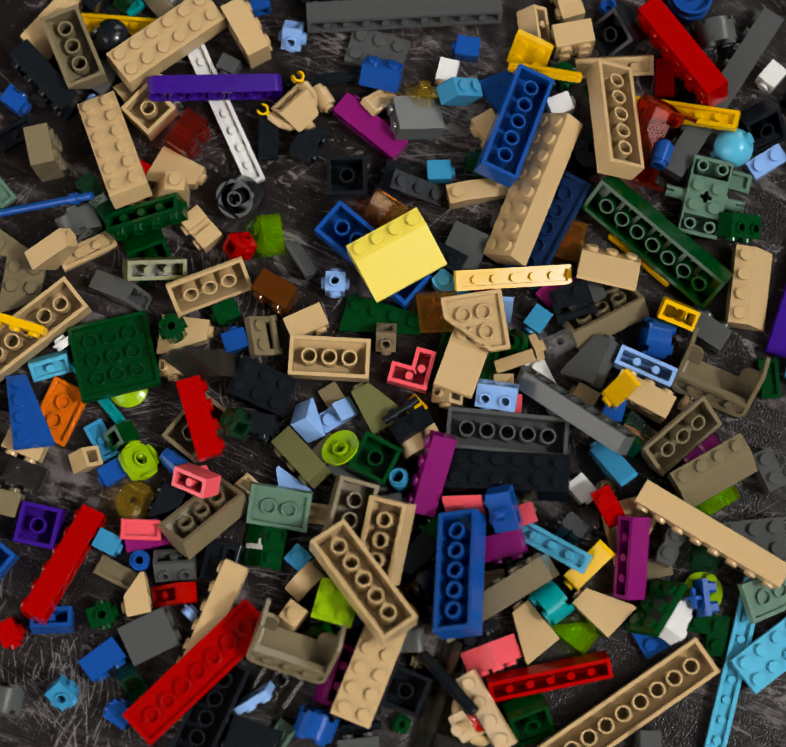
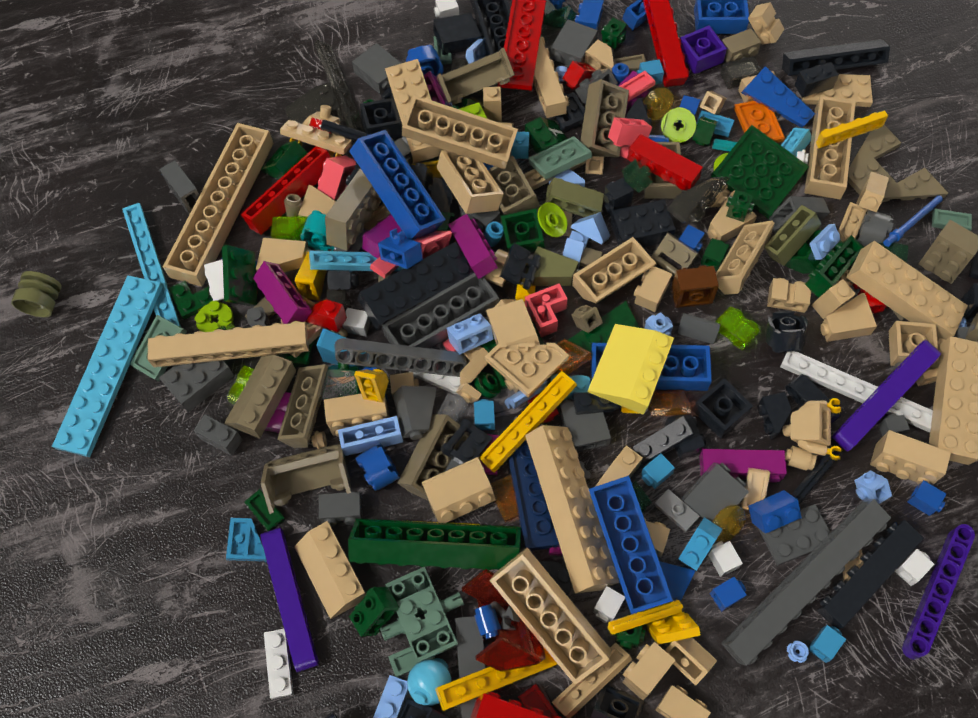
camera: 145 degrees right, 15 degrees down
clear red brick [165,107,211,160] -> none
red brick [222,232,258,260] -> none
yellow torso [656,296,701,332] -> none
blue hips [684,578,719,617] -> none
none -> dark tan cone [284,194,302,222]
none -> dark grey bar [491,601,520,630]
none -> light grey plate [654,489,700,533]
none -> light blue plate [810,224,841,260]

